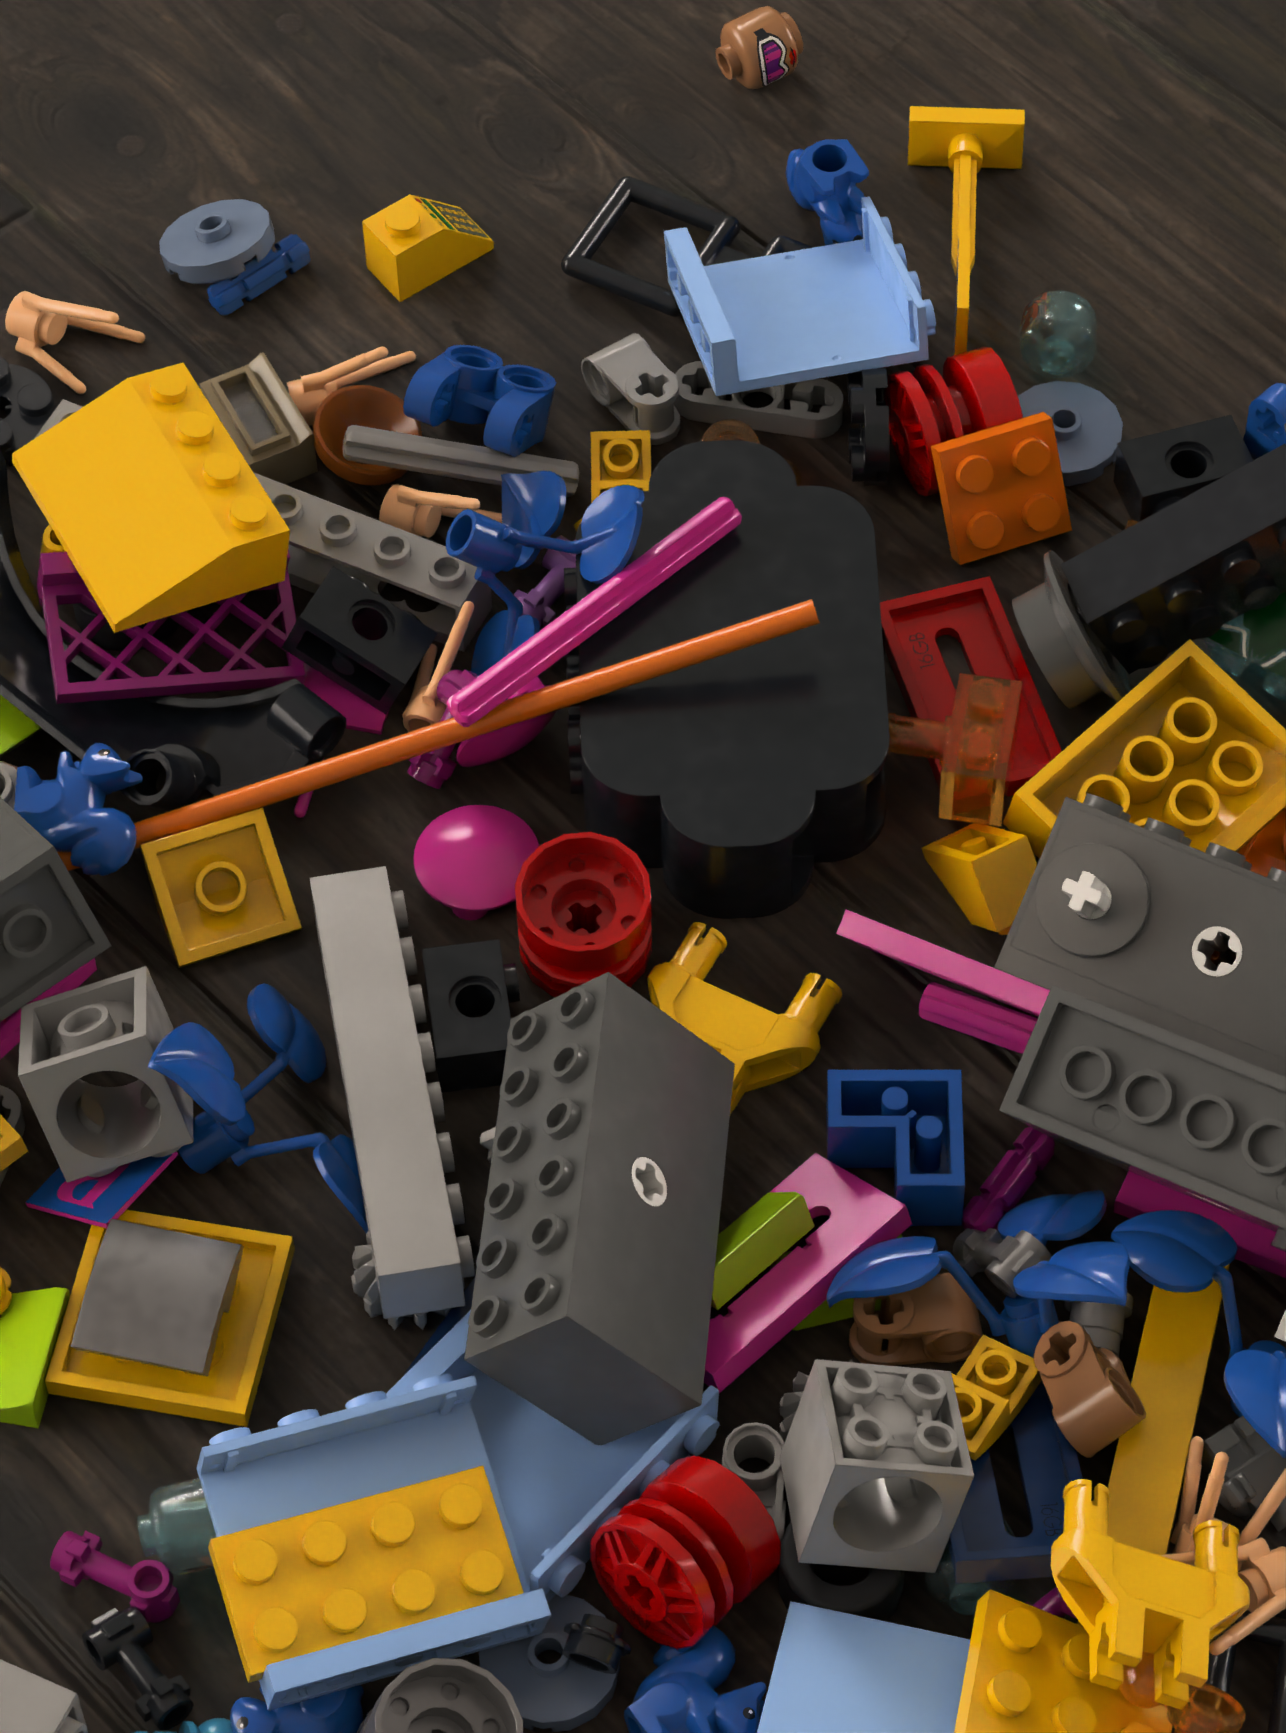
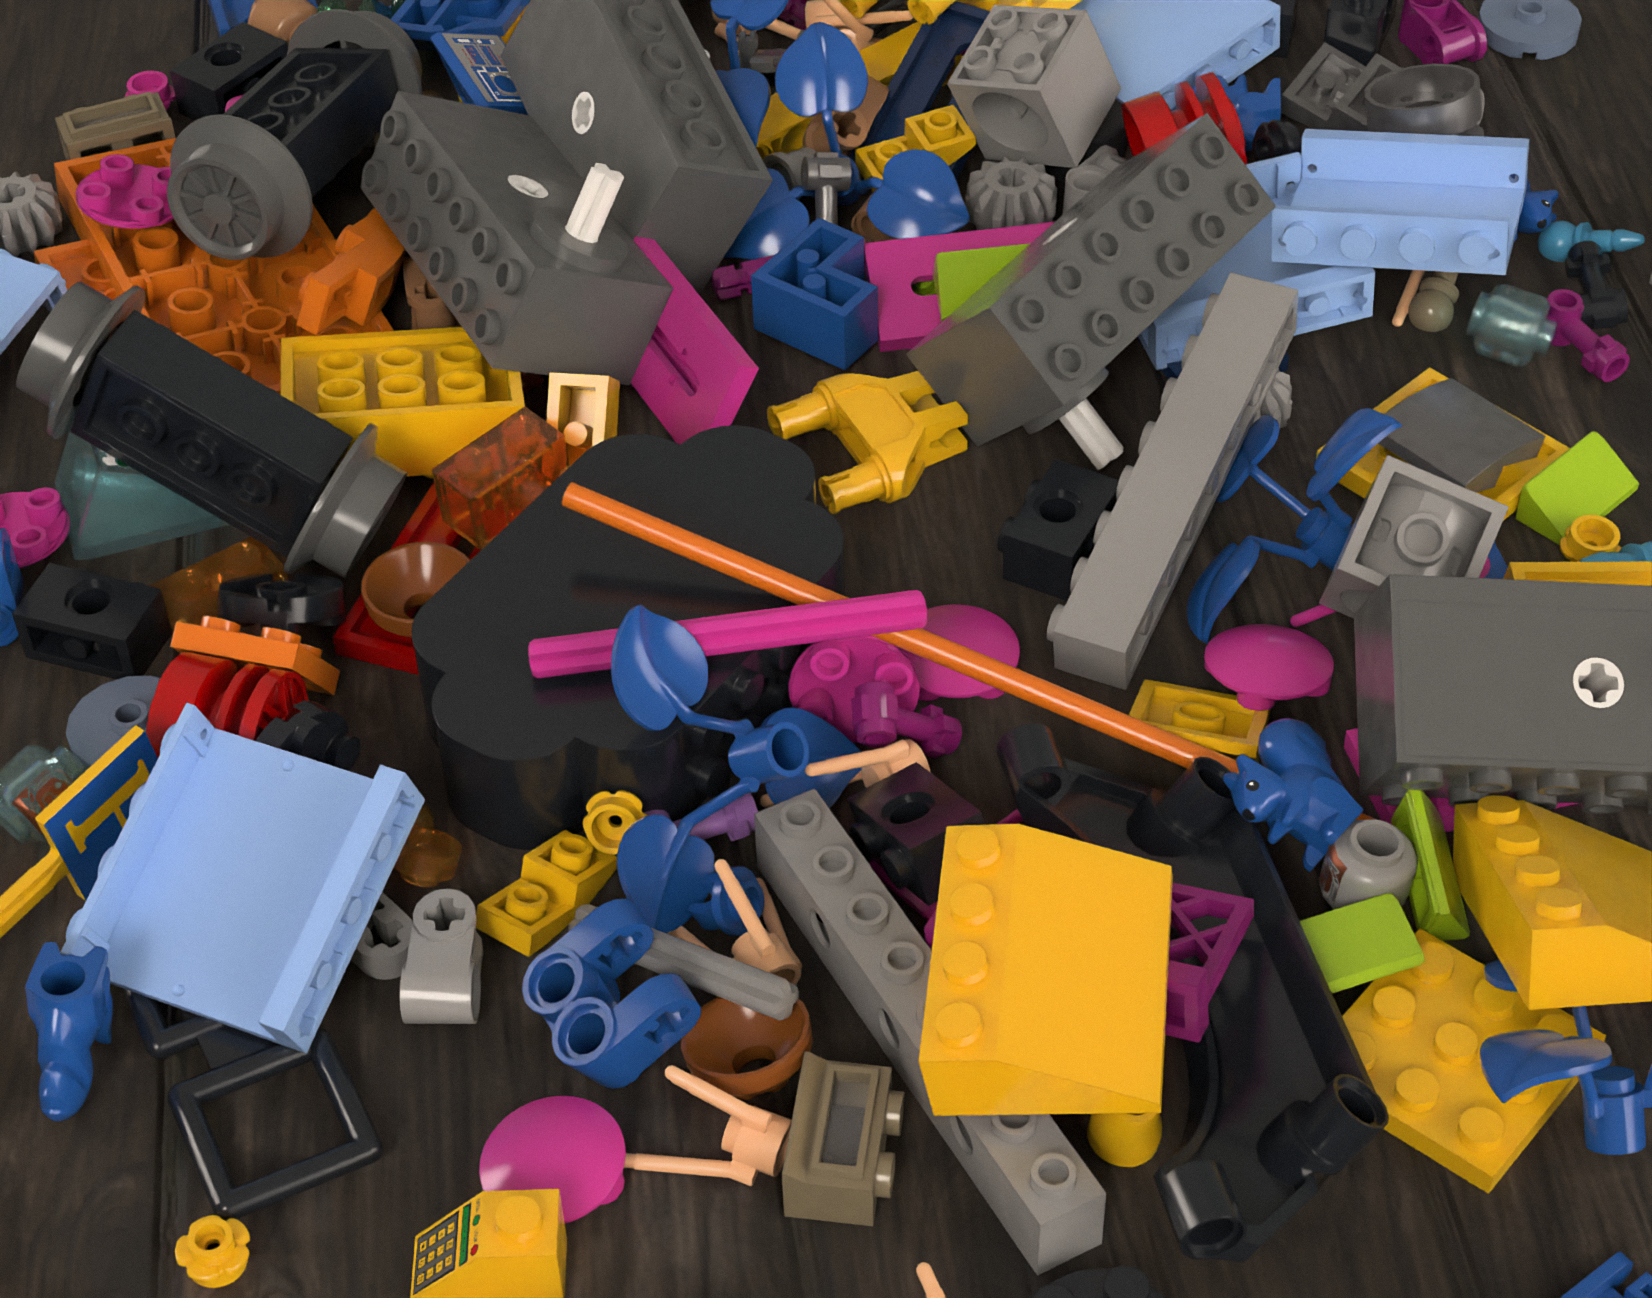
camera: 145 degrees left, 10 degrees down
yellow plate [208,1466,524,1683] -> none
red wheel [515,832,652,997] -> none
none -> yellow plate [175,1215,250,1288]
none -> black plate [217,573,346,634]
none -> dark orange piece [361,542,470,638]
none -> dark pink dish [479,1096,626,1224]
none -> dark pink dish [1204,624,1334,711]

